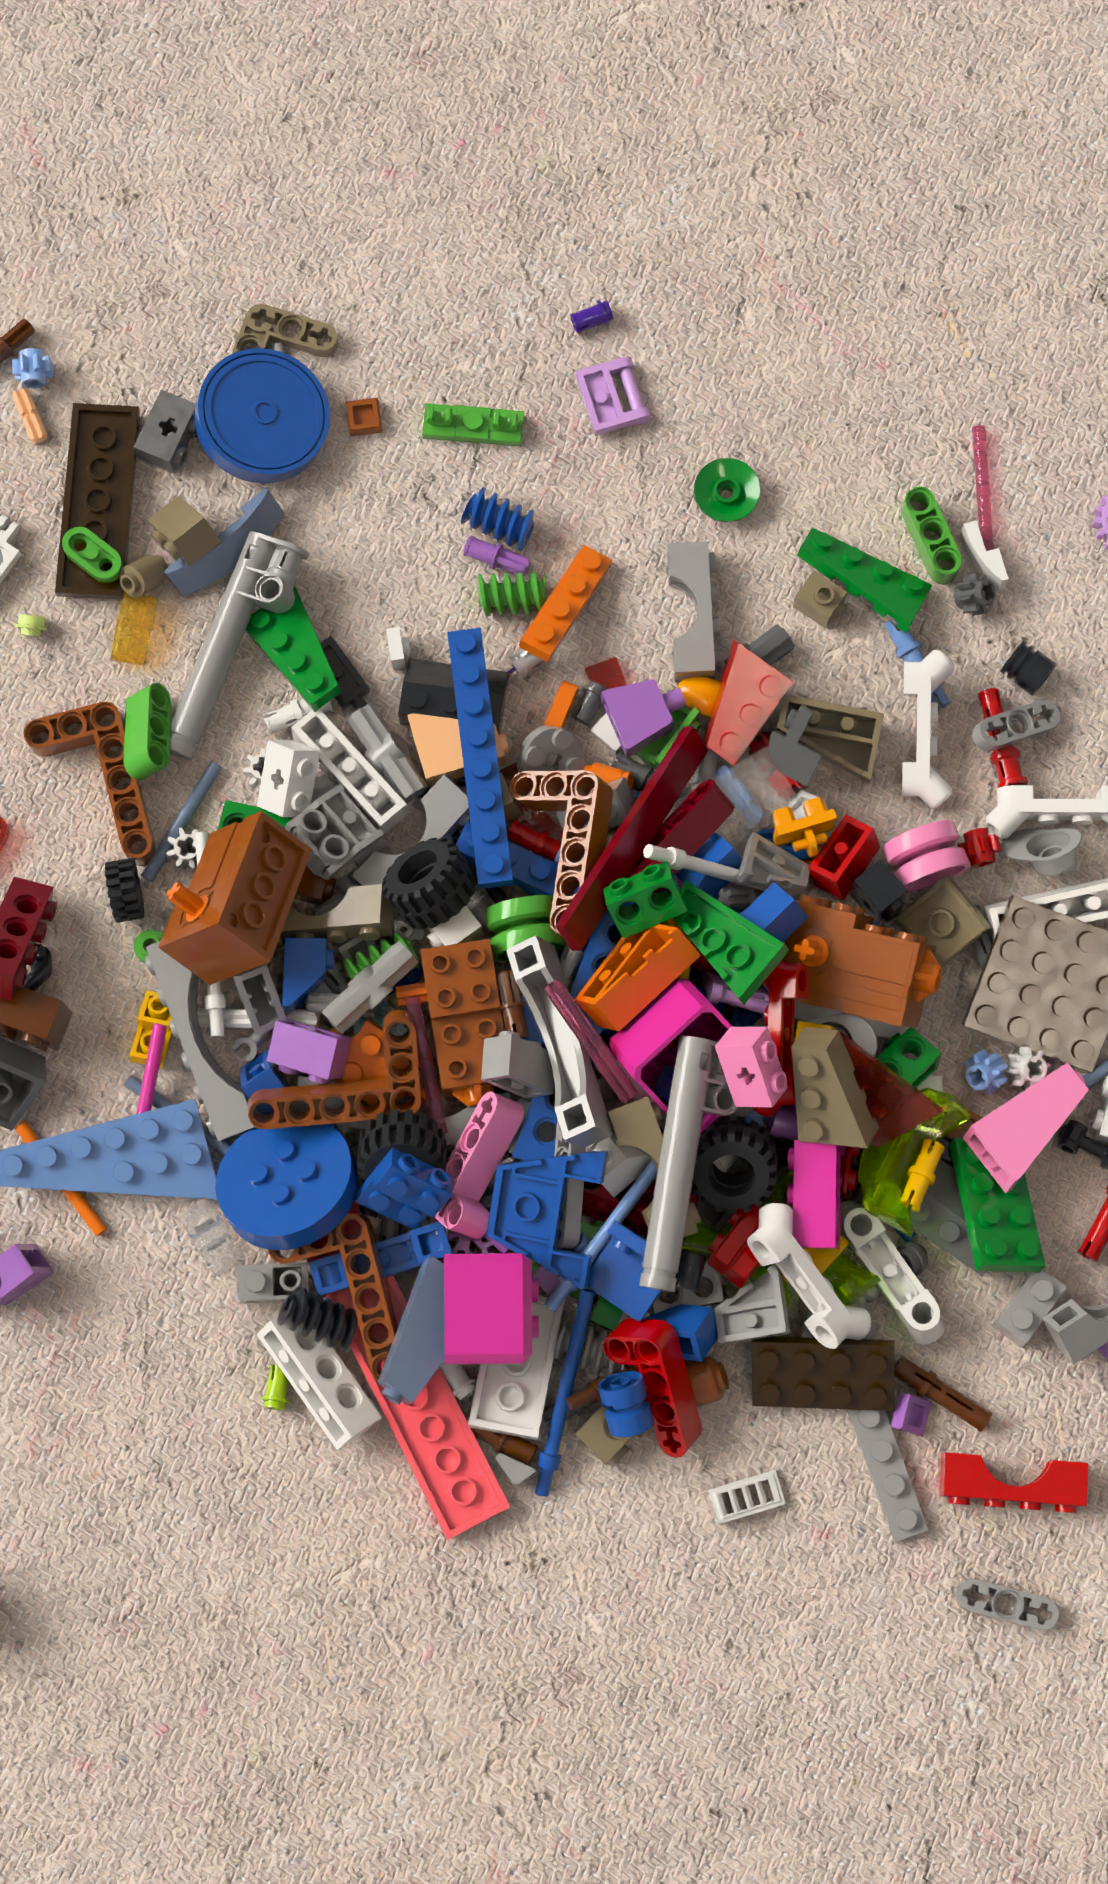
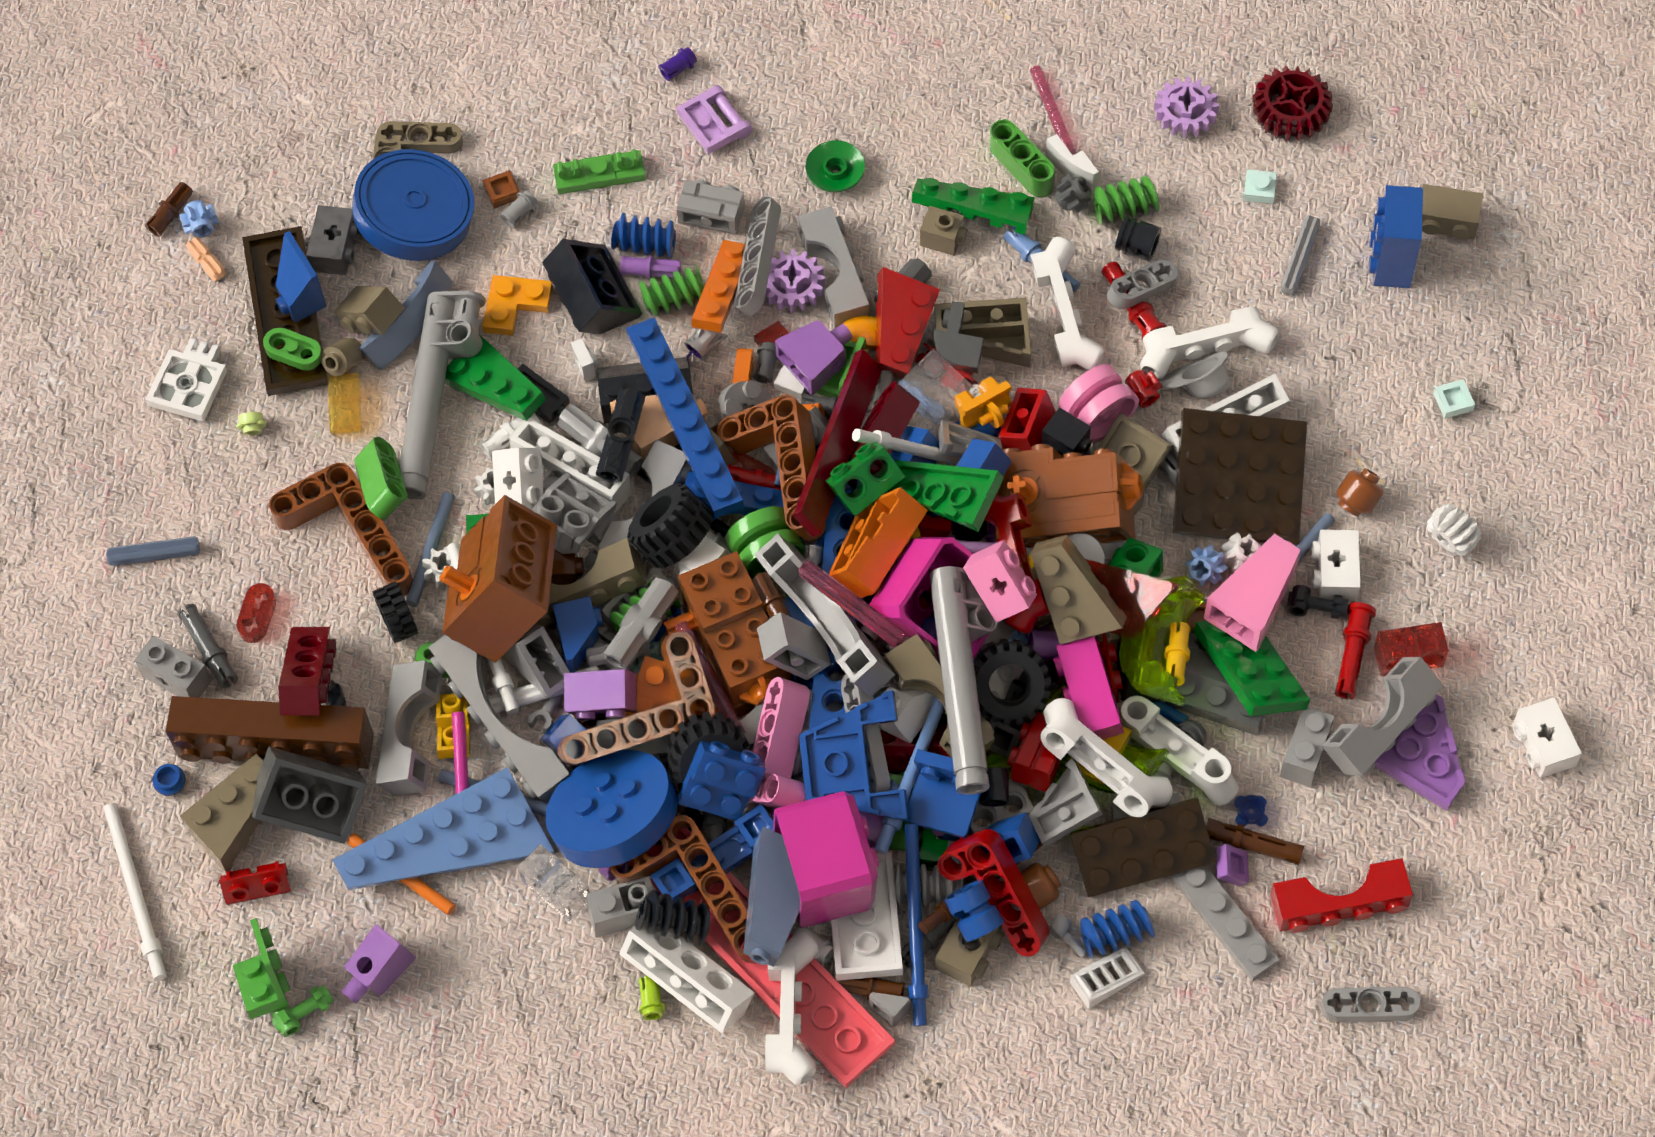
camera: 15 degrees left, 15 degrees down
none -> blue slope [275,231,327,323]
none -> light grey arch [376,660,443,796]
none -> light orange plate [482,275,553,336]
none -> light grey pin [500,190,538,228]
none -> black slope [542,239,643,335]
none -> black piece [596,388,646,483]
none -> light grey brick [677,179,745,234]
none -> light grey beam [734,196,781,316]
none -> lavender gear [765,249,825,313]
none -> white plate [765,931,819,1085]
none -> light grey hand [1049,914,1087,958]
none -> blue piece [1080,900,1155,959]
none -> bright green piece [1093,175,1160,225]
none -> clear blue plate [1234,795,1268,827]

